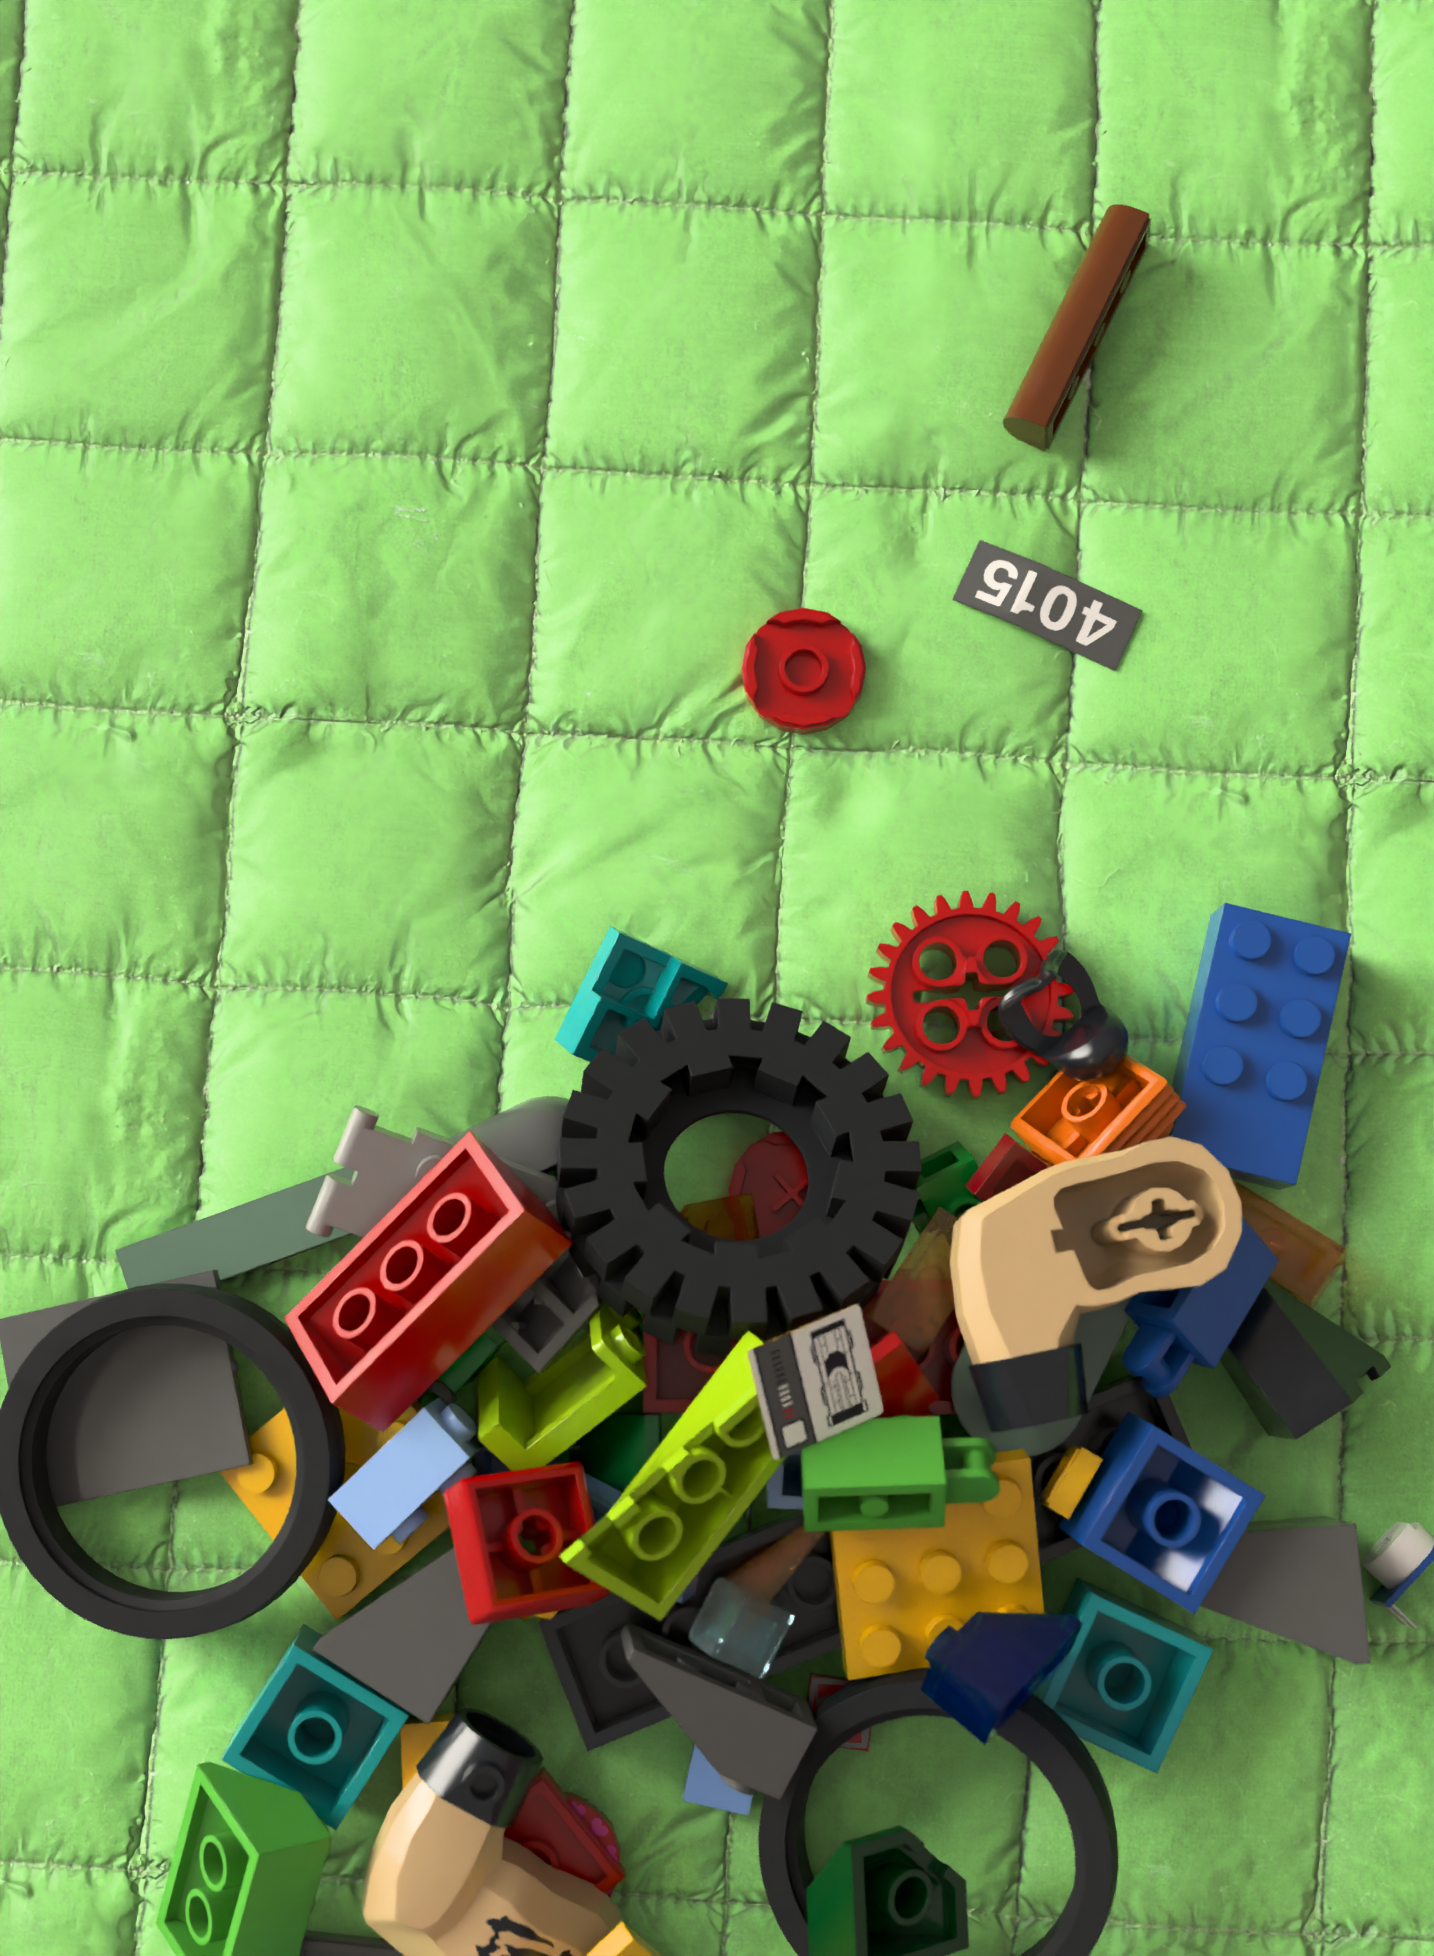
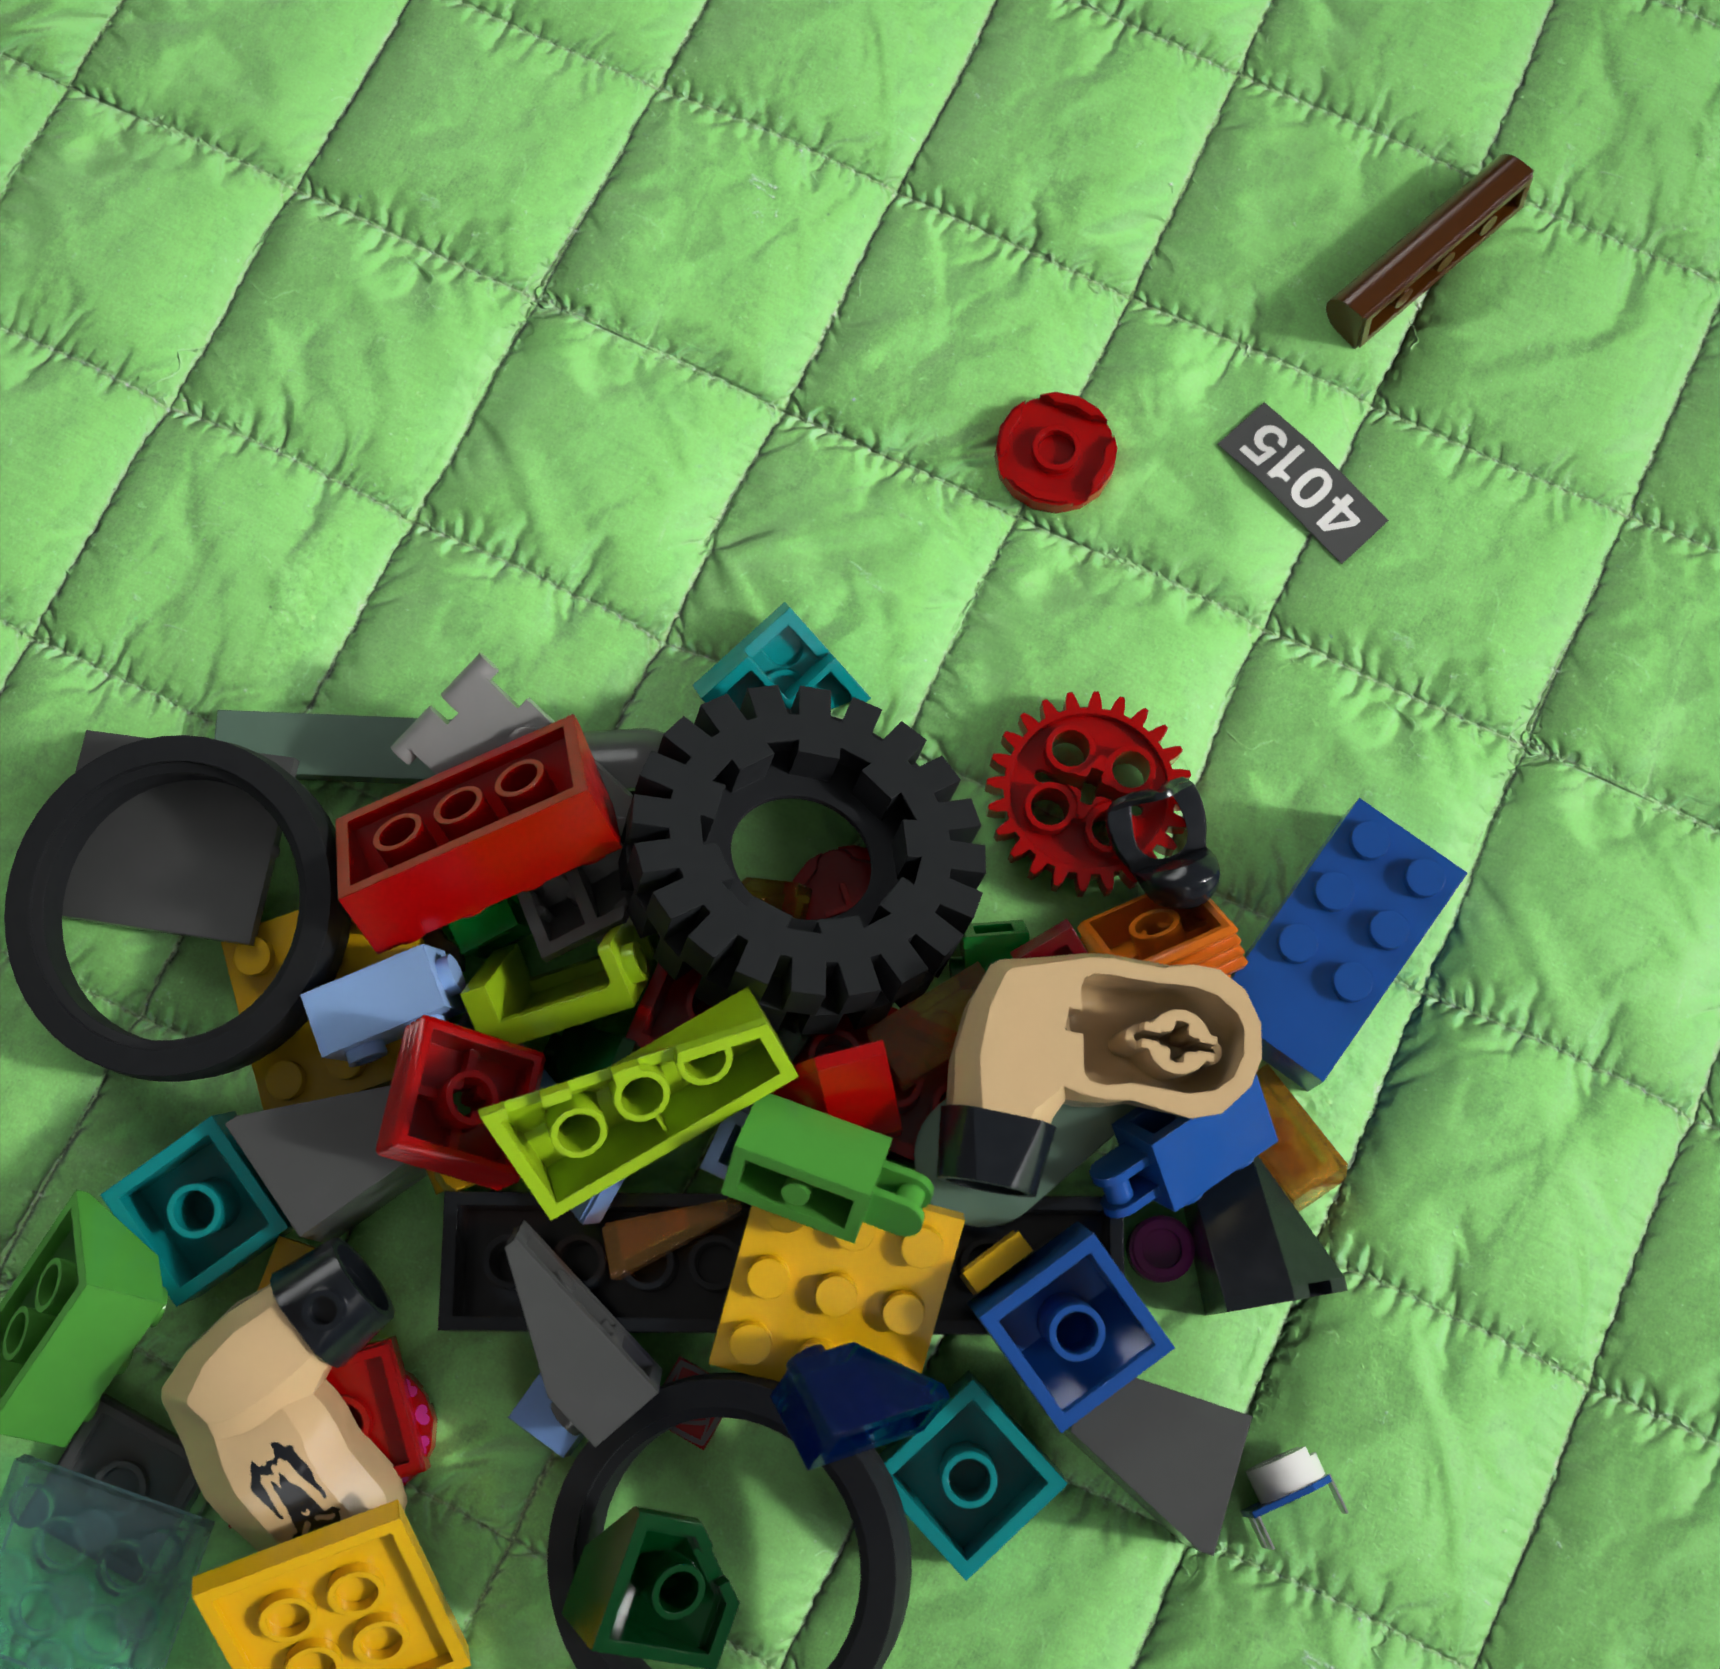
camera: 20 degrees right, 5 degrees down
clear light blue slope [689,1578,794,1679] -> none
sticker [747,1305,883,1460] -> none
none -> magenta tile [1126,1215,1195,1283]

